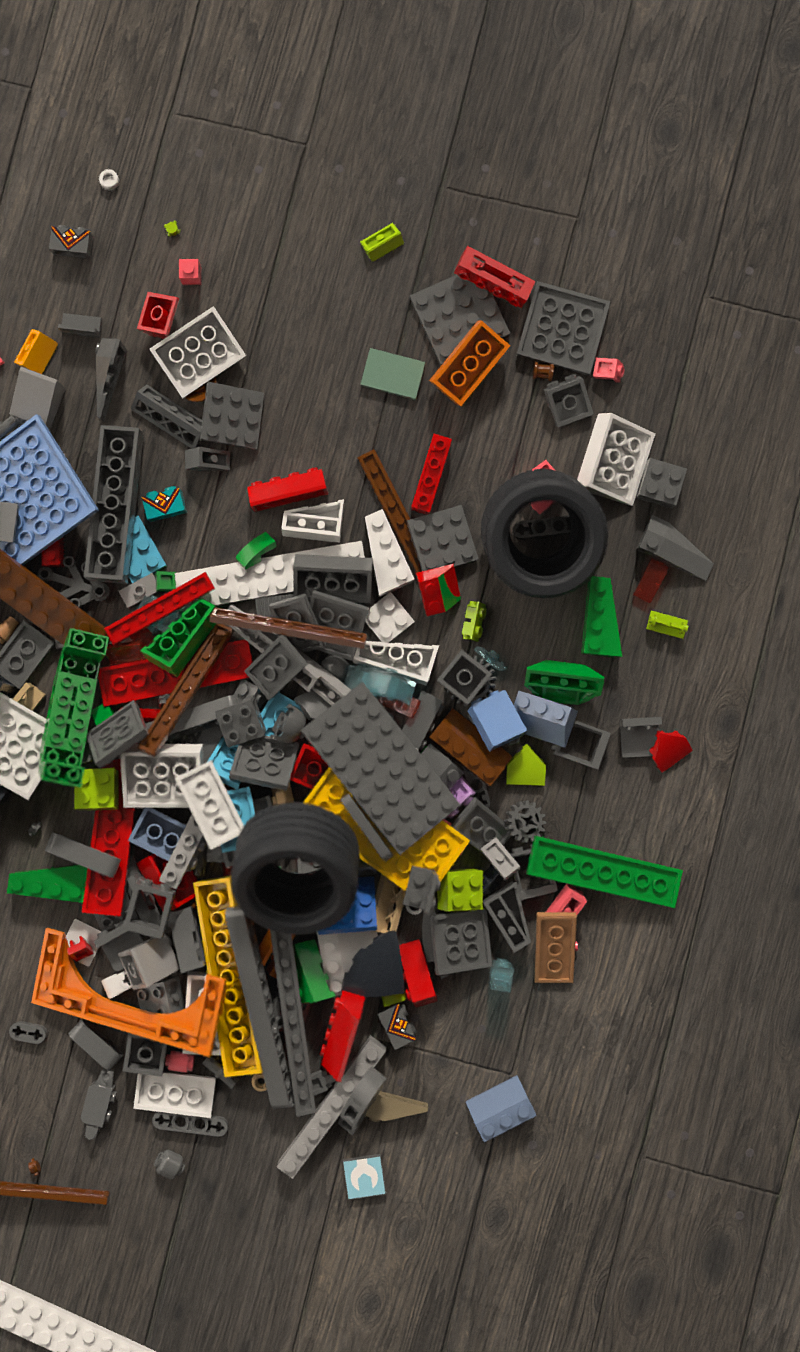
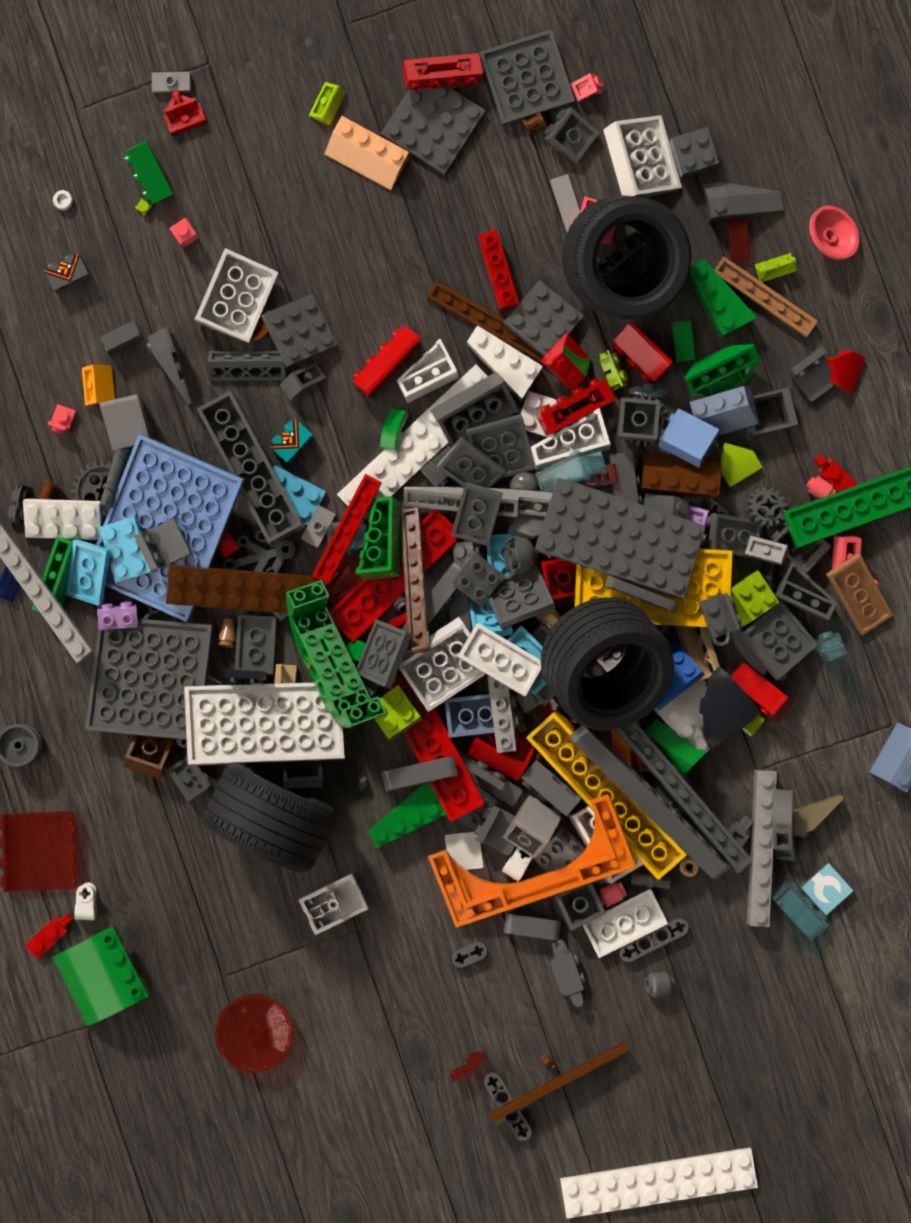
camera: 35 degrees left, 0 degrees up
red tile [67,936,94,962] -> none
dark grey window [123,879,176,939] -> none
red slope [137,292,179,339] -> none
green tile [155,571,176,592] -> none
reddish brown tile [210,608,367,649] -> none
red slope [320,990,365,1083] -> none
sand green tile [360,348,425,400] -> none
dark grey brick [378,1002,417,1050] -> none
orange brick [429,320,510,406] -> none
none -> green wedge [124,140,173,204]
none -> light grey plate [152,72,191,93]
none -> red slope [164,91,207,136]
none -> light nougat slope [325,116,409,190]
none -> red brick [535,378,616,435]
none -> light grey tile [550,174,580,234]
none -> red slope [612,322,672,384]
none -> green slope [671,319,695,362]
none -> medium nougat plate [714,256,818,338]
none -> clear light blue wedge [771,881,828,941]
none -> coral brick [806,476,836,499]
none -> coral dish [809,206,859,260]
none -> red hinge [813,454,858,492]

